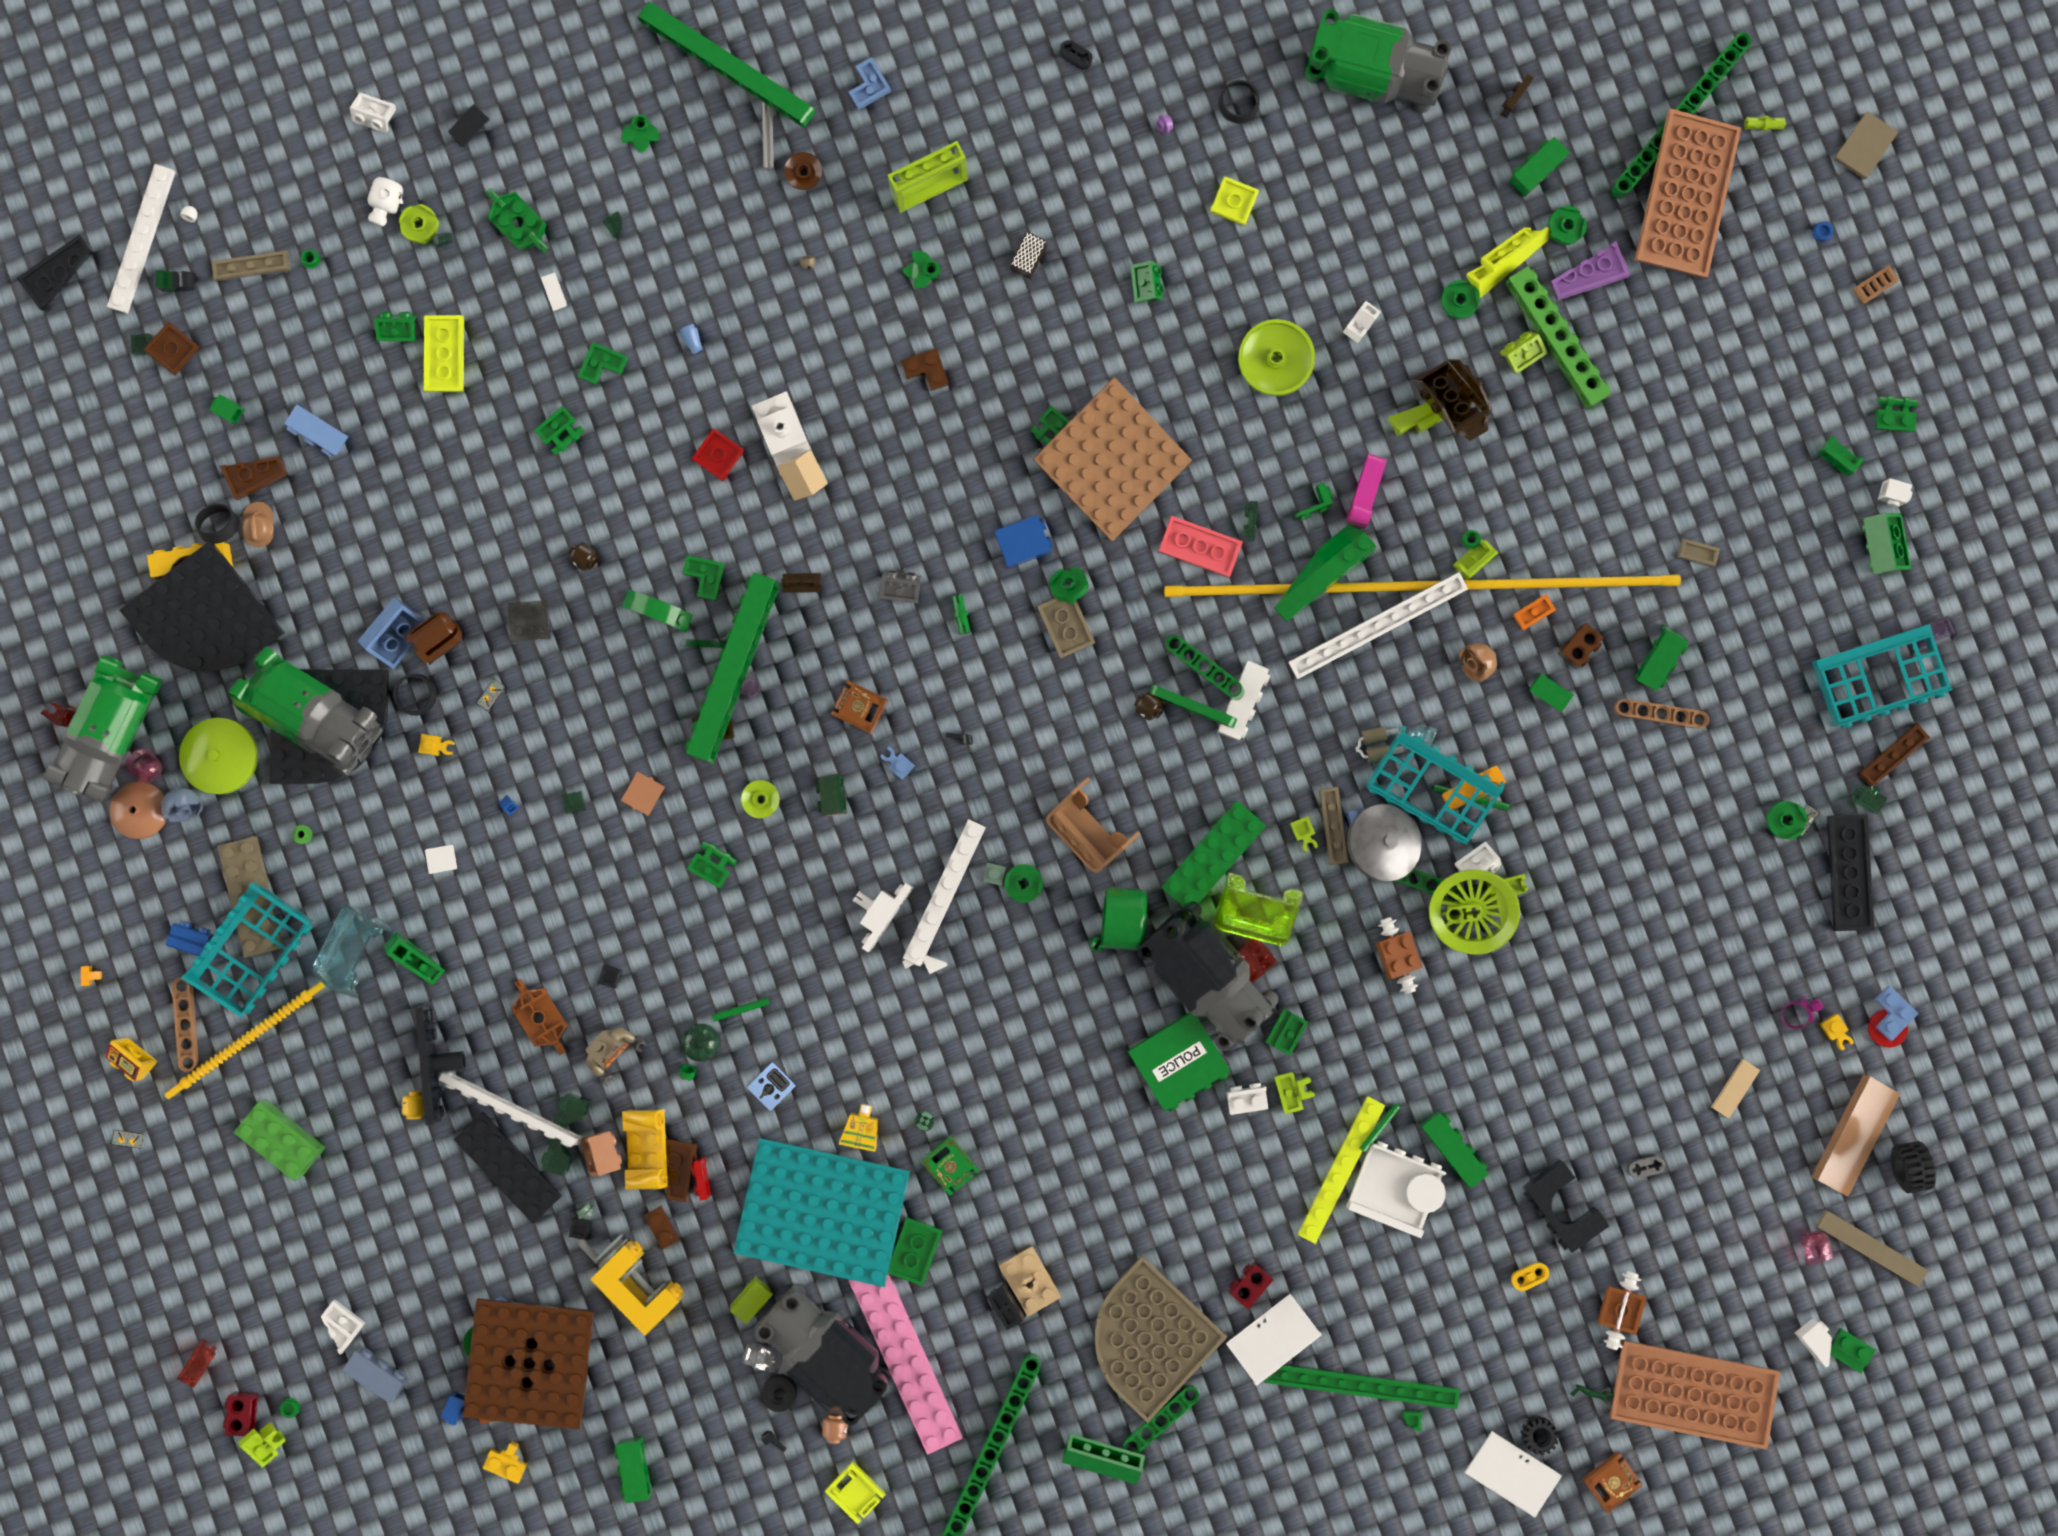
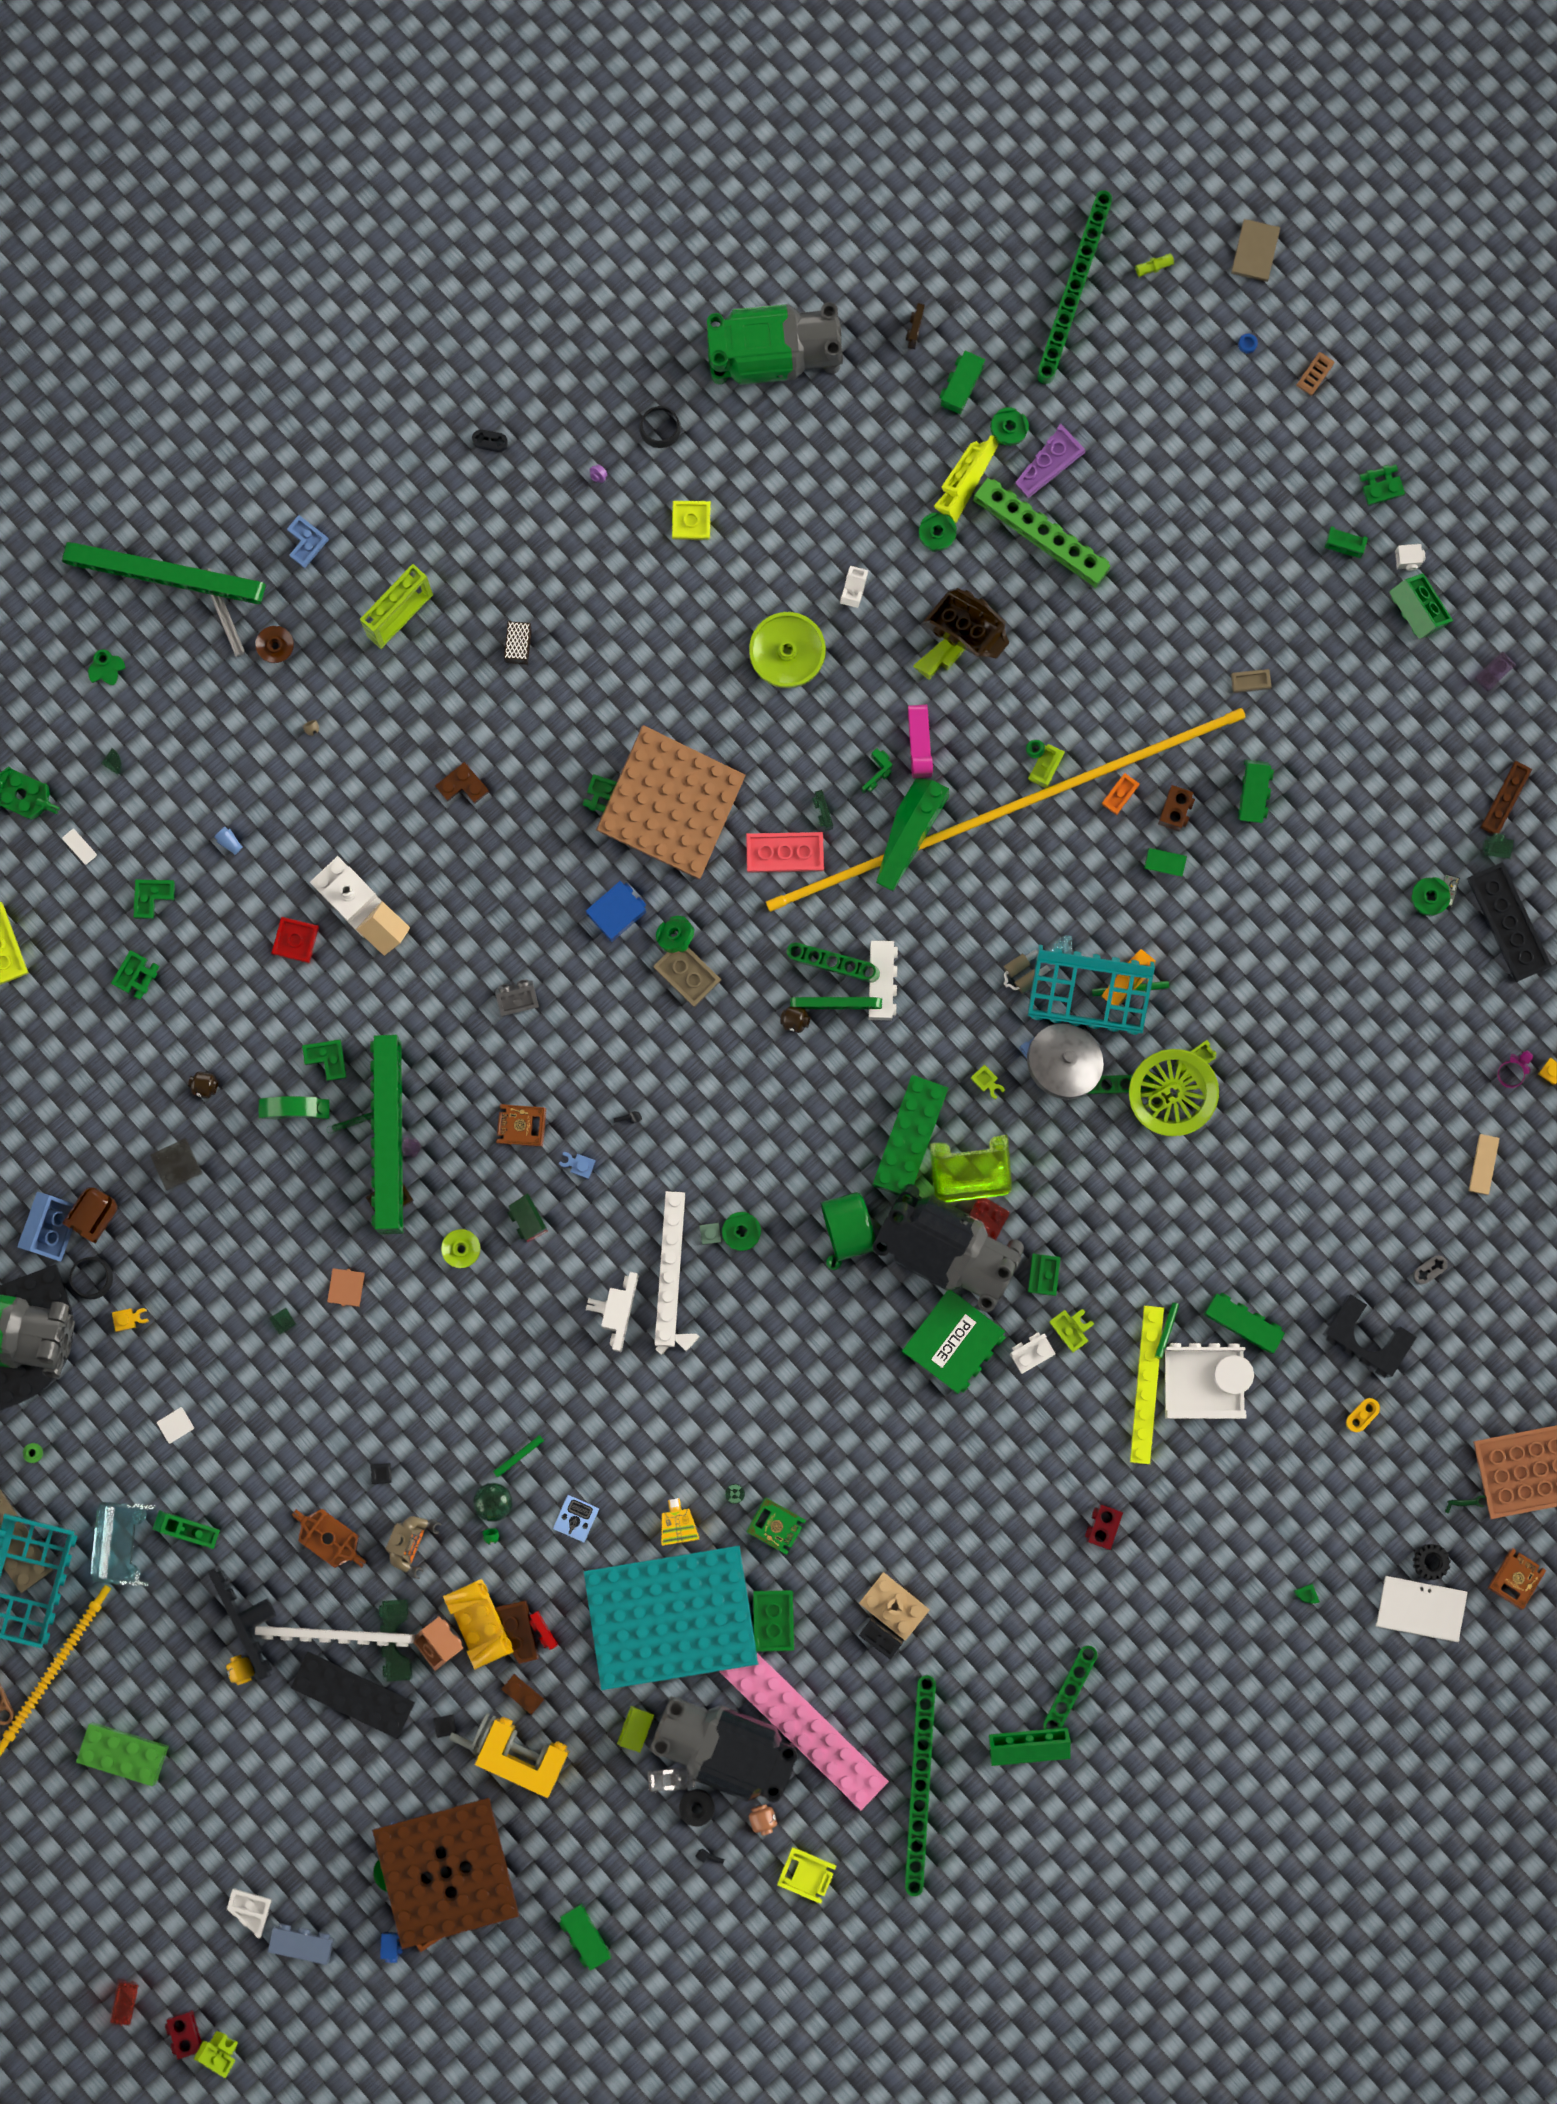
camera: 25 degrees left, 5 degrees down
green plate [280,1398,300,1418] -> none
light grey sticker [477,678,505,711] -> none
yellow hinge [482,1441,528,1484] -> none
blue piece [499,795,519,816] -> none
sand green plate [576,1202,594,1220] -> none
green plate [687,841,737,889] -> none
dark brown hinge [781,573,821,593] -> none
green plate [903,251,941,288] -> none
green pin [951,595,971,635] -> none
medium nougat windscreen [1046,777,1140,872] -> none
dark tan plate [1095,1255,1227,1423] -> none
green bracket [1130,260,1164,304] -> none
white container [1226,1294,1322,1386] -> none
green plate [1264,1364,1460,1409] -> none
white plate [1288,572,1468,679] -> none
dark tan tile [1319,787,1349,865] -> none
dark orange plate [1376,917,1423,994] -> none
white bracket [1455,841,1501,886] -> none
medium nougat cylinder [1459,643,1497,682] -> none
lime bracket [1500,331,1548,374] -> none
dark orange plate [1597,1271,1647,1350] -> none
medium nougat beam [1614,699,1709,729] -> none
nougat plate [1634,109,1741,279] -> none
teal window [1812,624,1953,729] -> none

